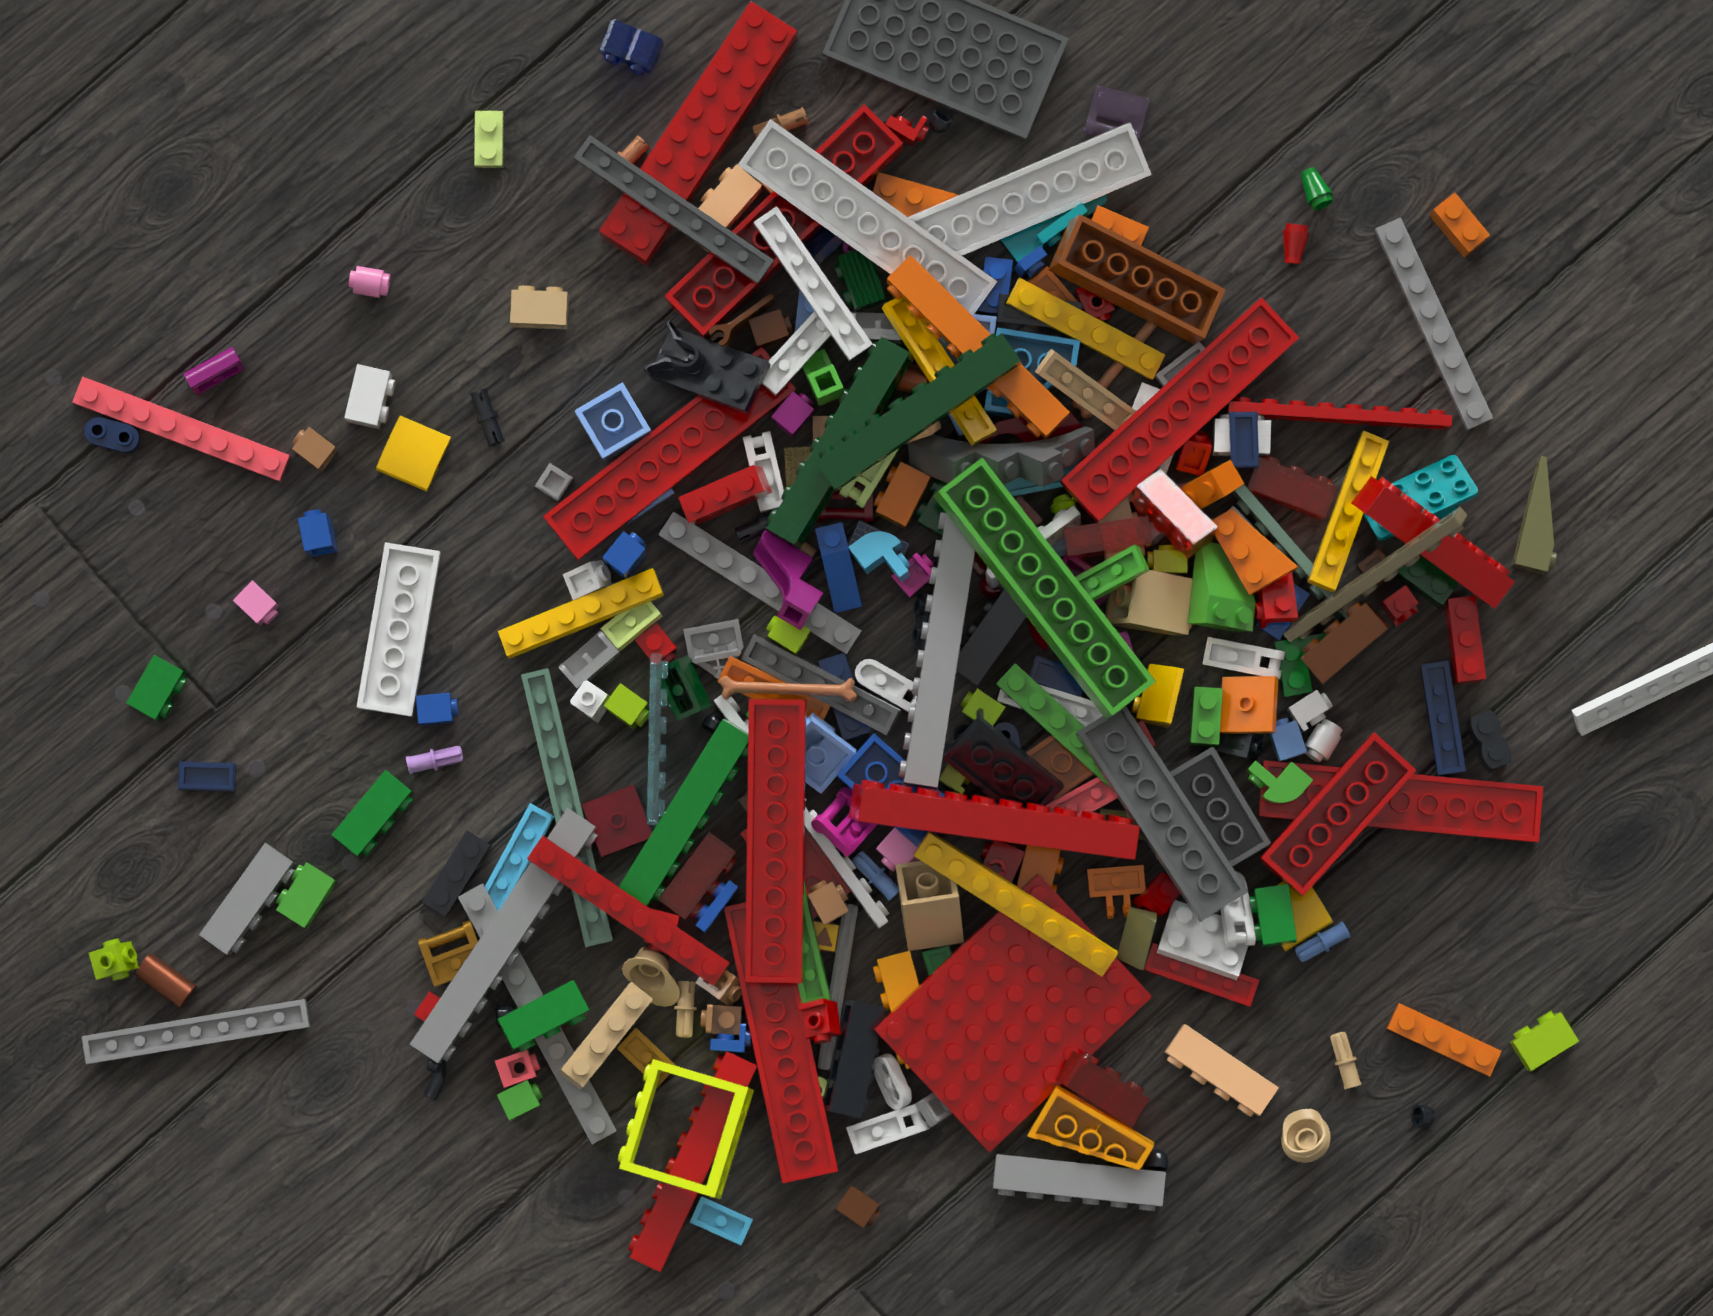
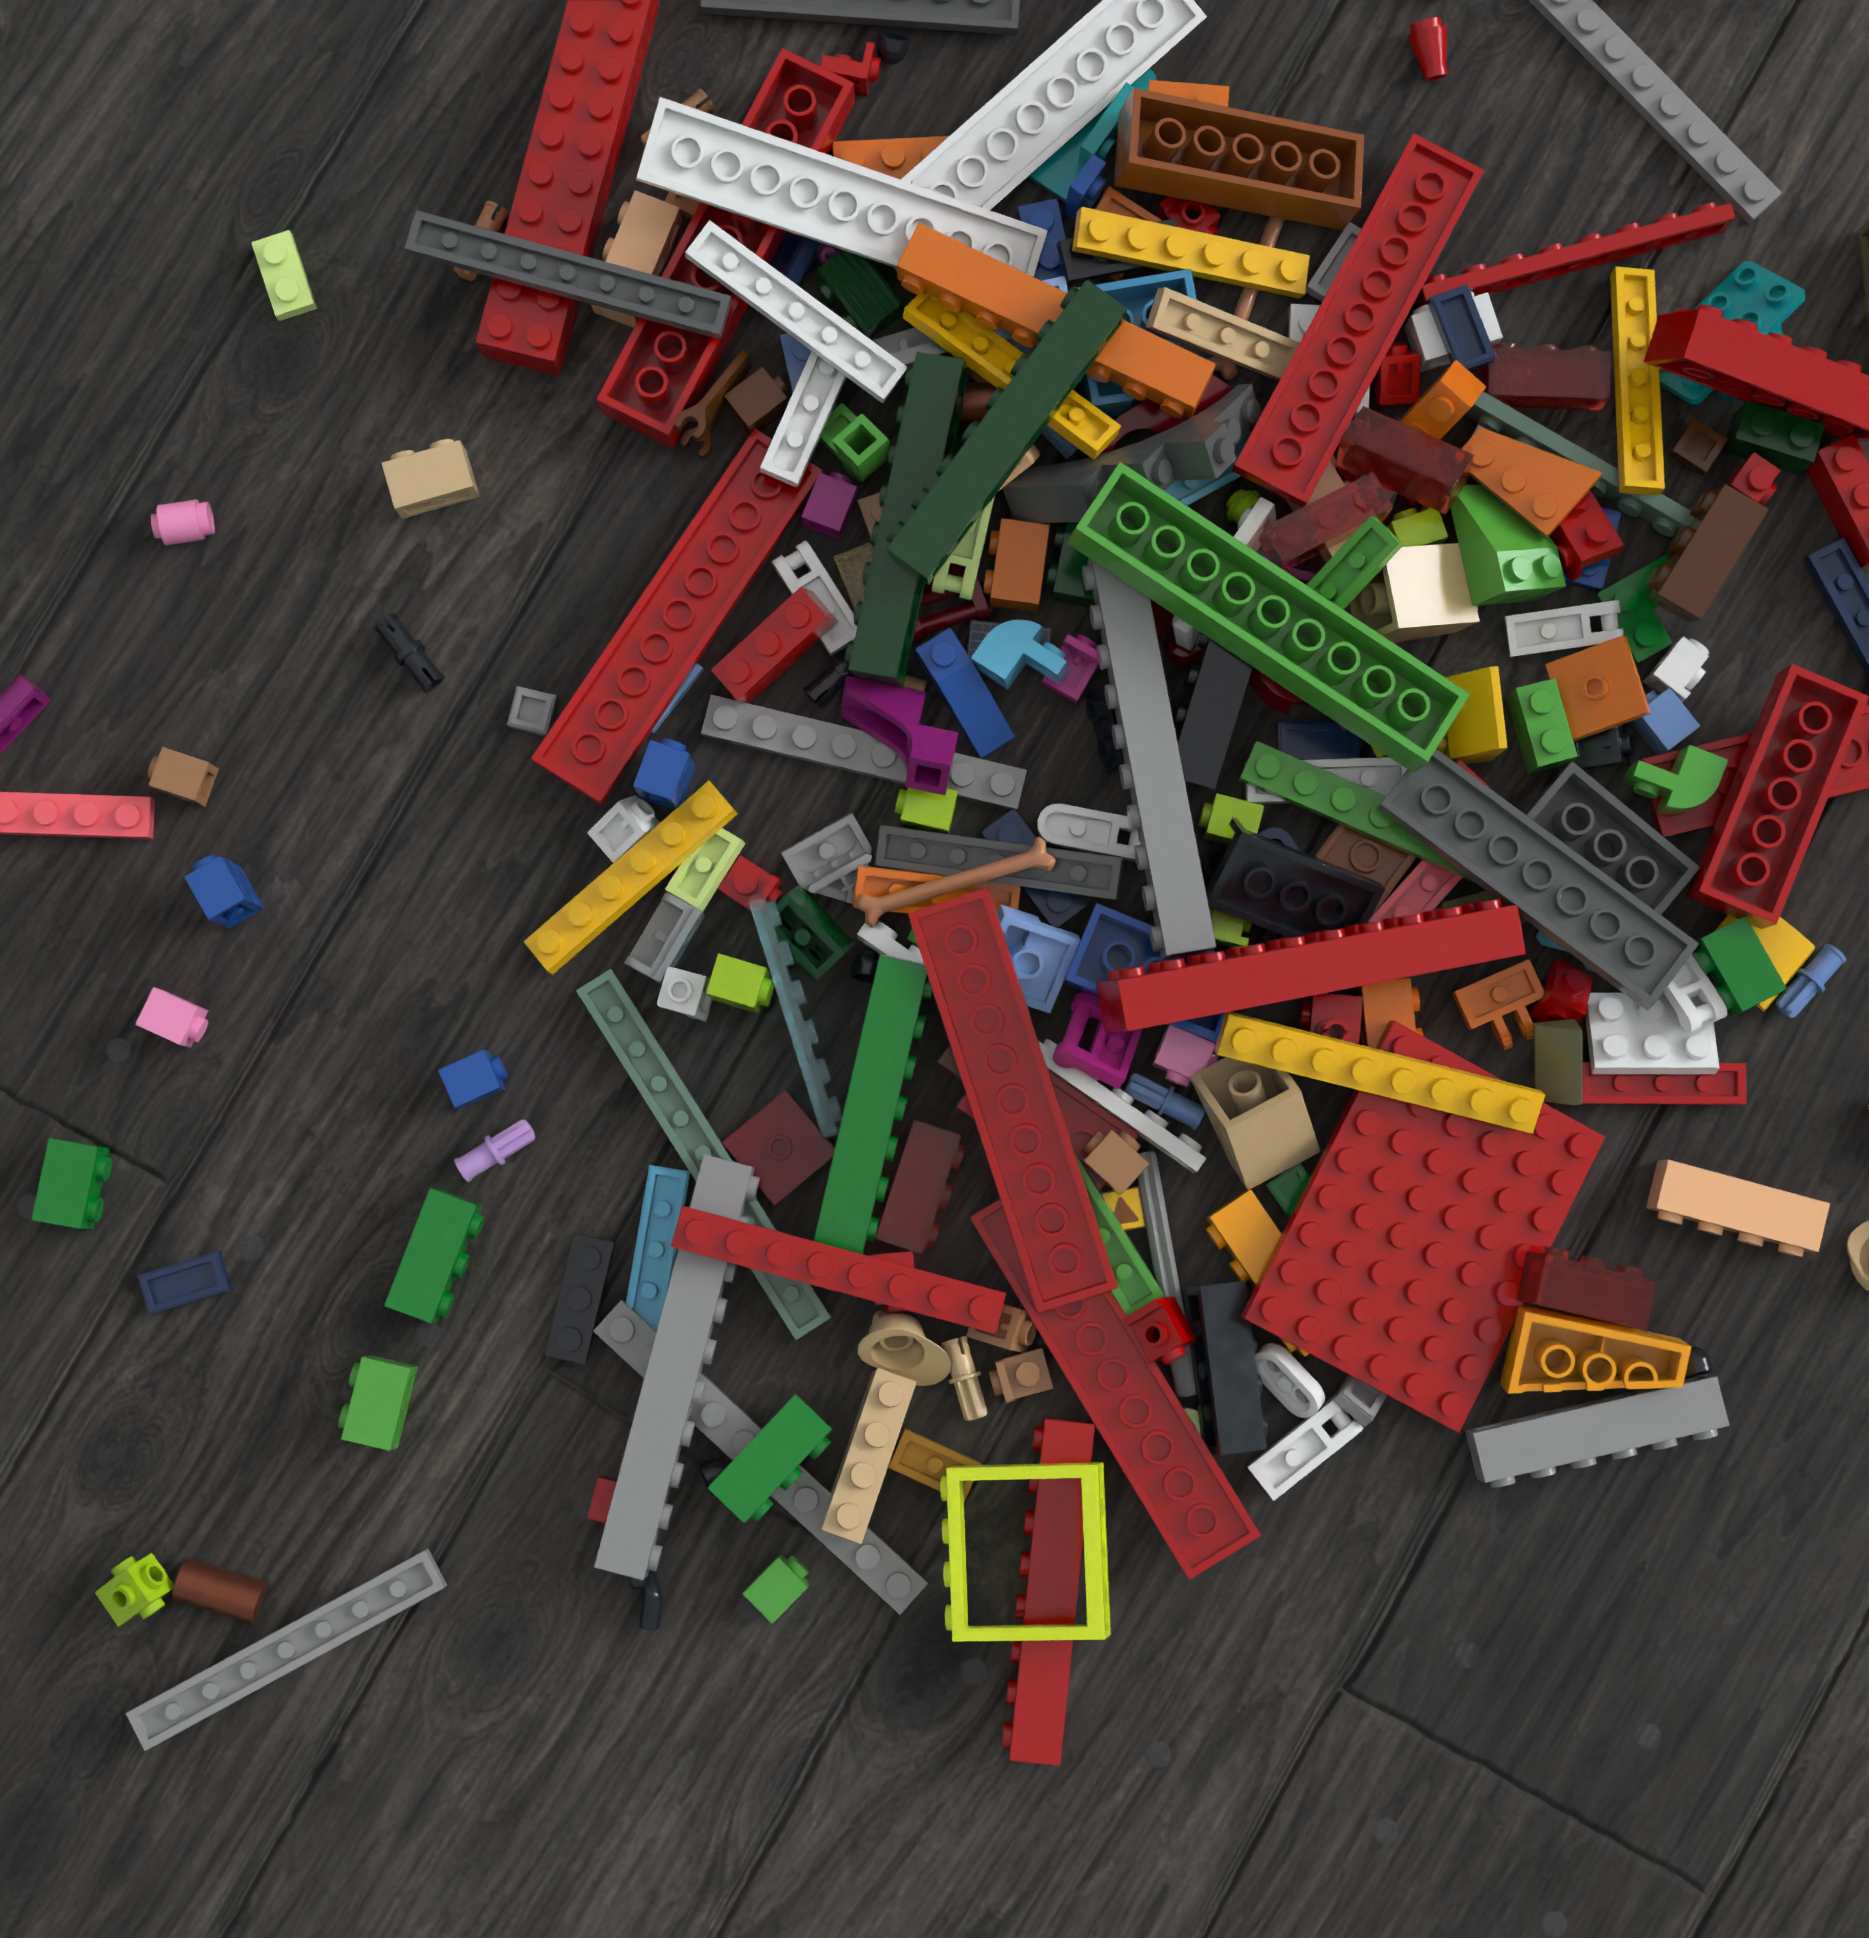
camera: 20 degrees left, 0 degrees up
light grey brick [199,843,296,955] -> none
white brick [344,364,395,429] -> none
white plate [357,542,441,717] -> none
yellow slope [376,416,451,492] -> none
pearl gold plate [418,920,478,987] -> none
coral brick [495,1050,540,1088] -> none
light blue brick [574,382,651,463] -> none
clear blue brick [599,19,664,75] -> none
black plate [643,320,771,414] -> none
medium azure plate [690,1196,753,1245] -> none
blue plate [695,880,739,933] -> none
blue bracket [710,1024,751,1053] -> none
reddish brown brick [835,1185,881,1228] -> none
dark tan plate [1283,507,1467,642] -> none
white brick [1305,719,1343,763] -> none

